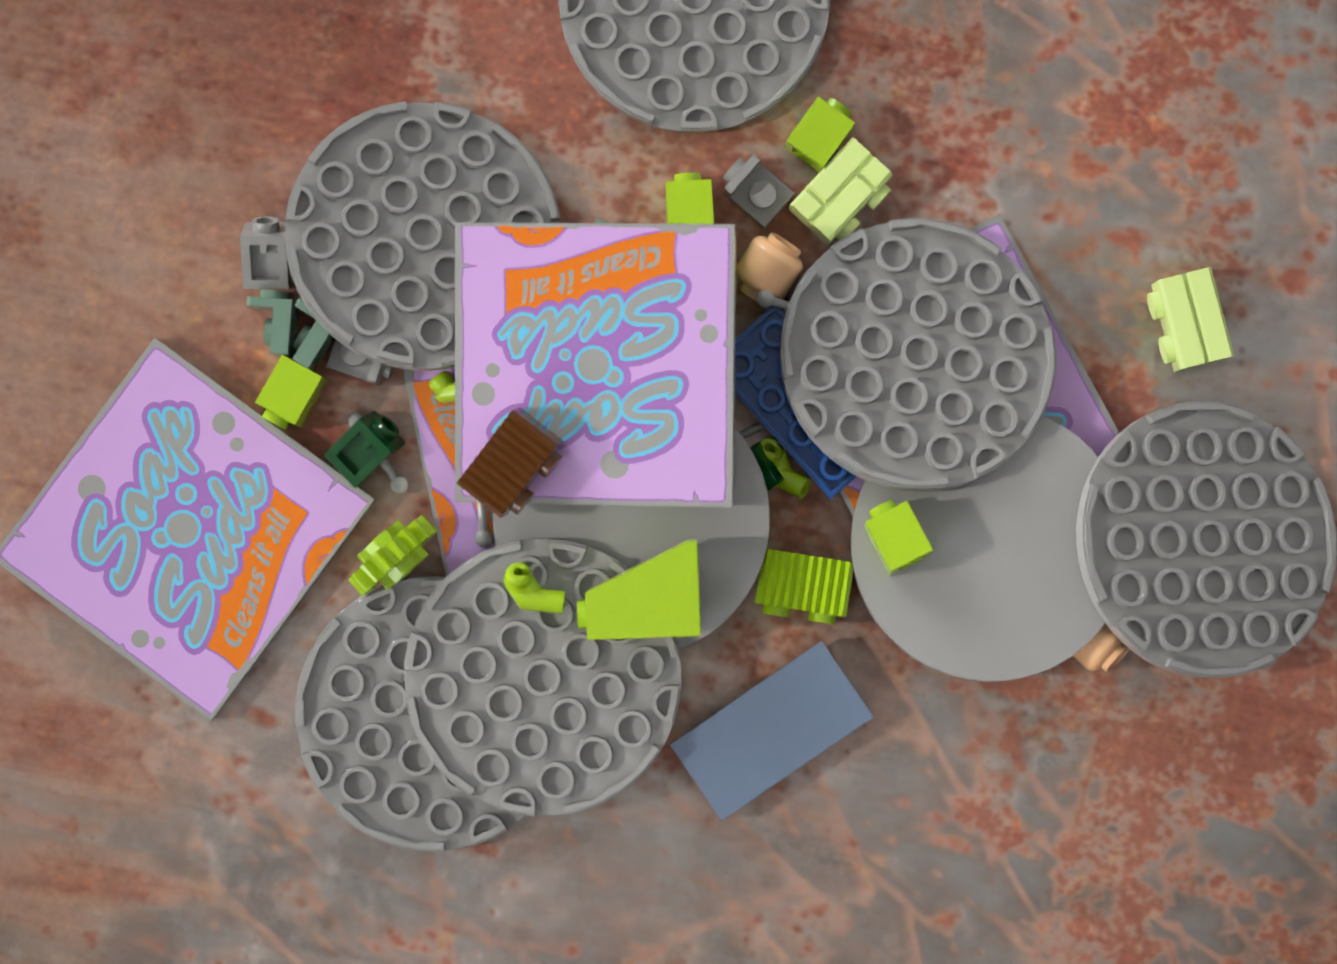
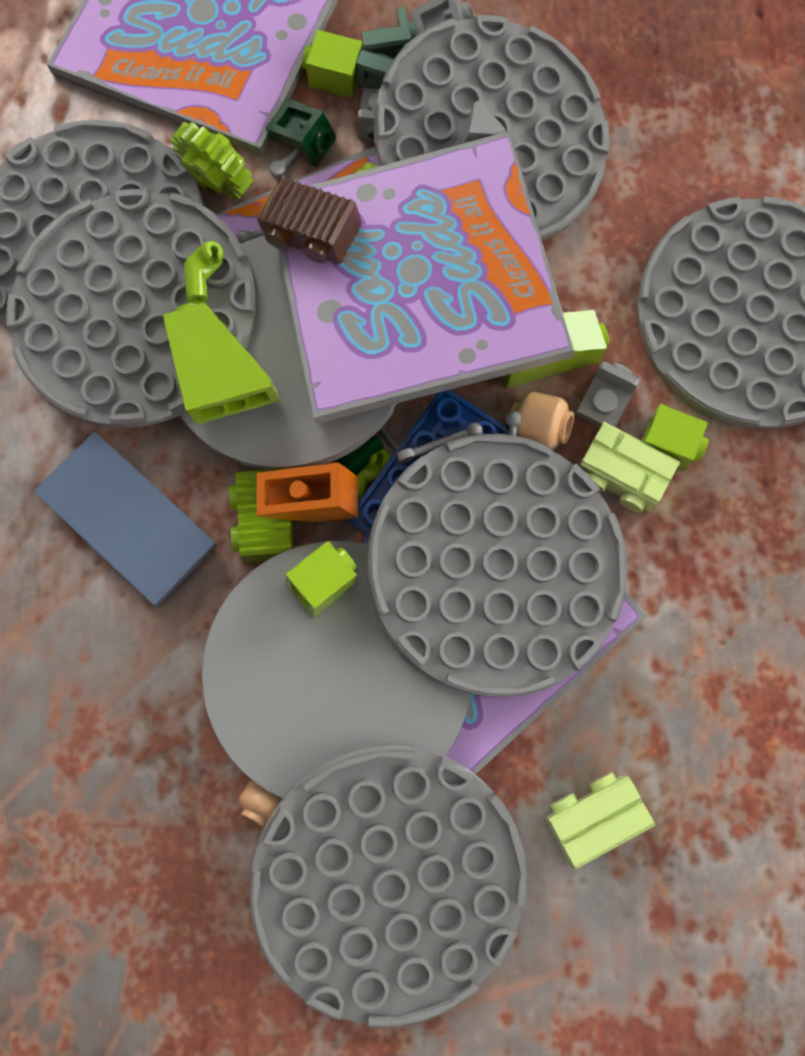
camera: 75 degrees right, 10 degrees down
none -> orange slope [256,462,358,523]
none -> light grey hinge [396,422,483,463]
none -> light grey slope [461,99,506,144]

